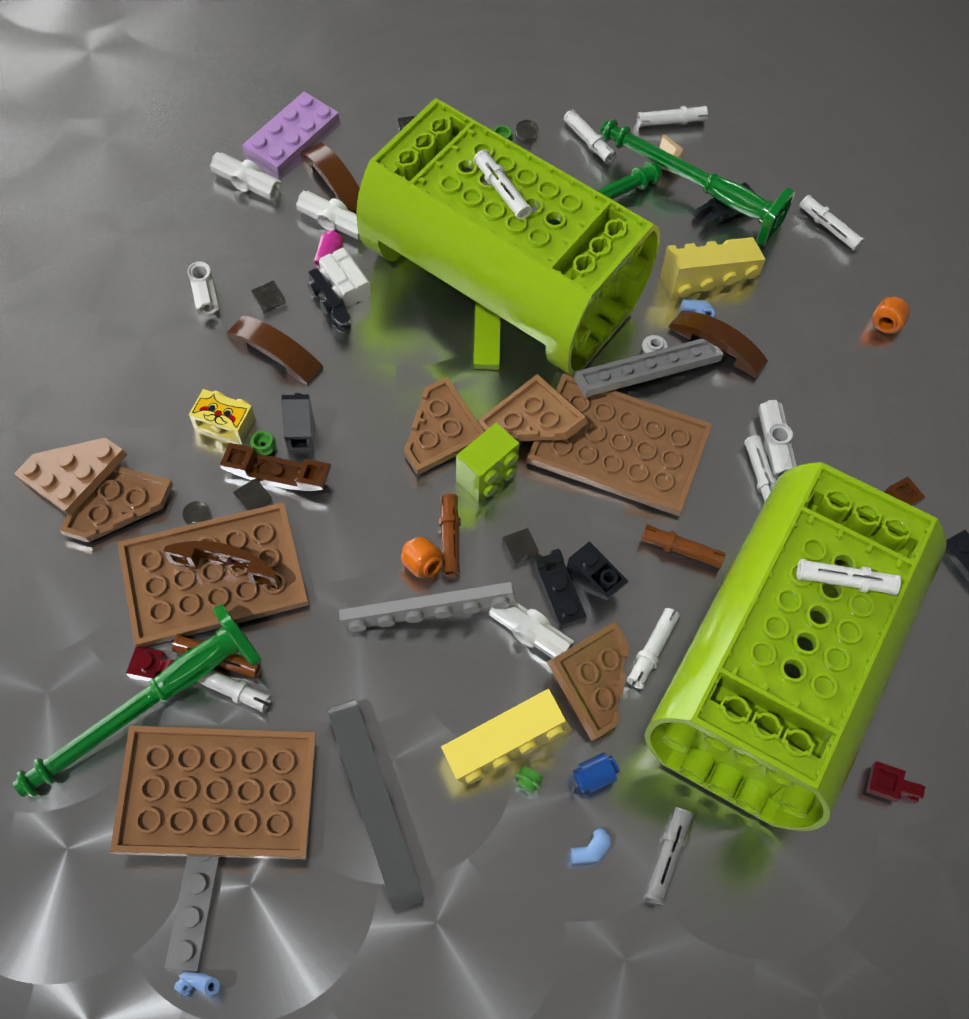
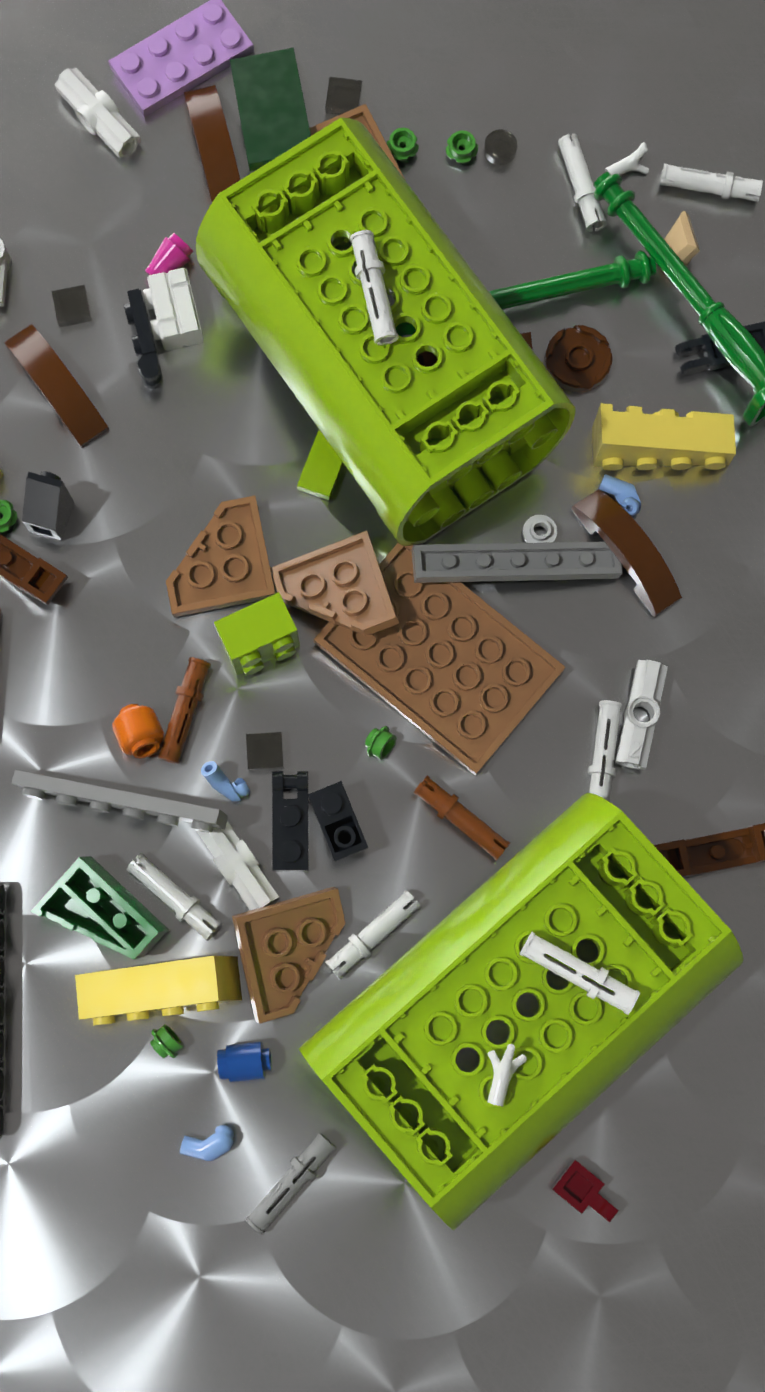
camera: 20 degrees right, 15 degrees up
white piece [296,190,360,240] -> none
none -> green wedge [30,856,169,959]
none -> white pin [127,853,222,941]
none -> light blue arm [201,761,250,802]
none -> dark green tile [230,47,311,171]
none -> bright green plate [365,726,397,760]
none -> white bar [487,1044,527,1106]
none -> white bar [605,142,649,175]

